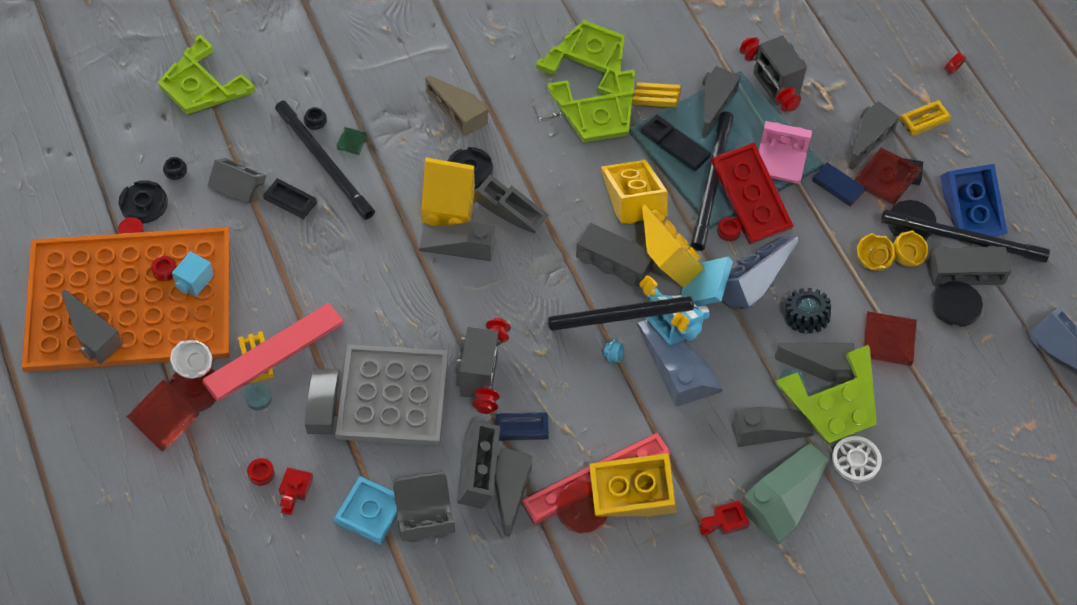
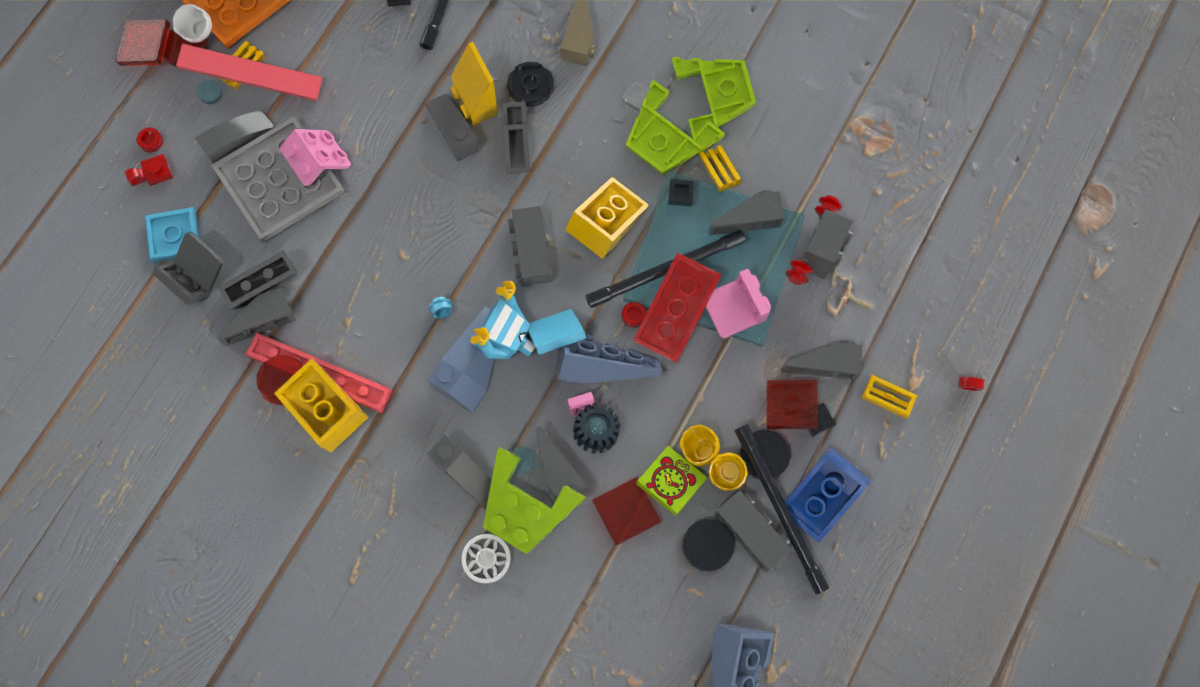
camera: 50 degrees right, 15 degrees up
dark grey brick [456,318,511,414] -> none
dark blue tile [496,412,549,441] -> none
black axle [548,296,694,331] -> none
yellow slope [642,204,704,288] -> none
black tile [660,128,711,172] -> none
red plate [698,500,750,535] -> none
sand green wedge [741,443,829,545] -> none
dark blue tile [813,162,865,207] -> none
none -> bright pink bracket [279,129,351,185]
none -> bright pink tile [567,392,595,417]
none -> lime tile [636,446,707,517]

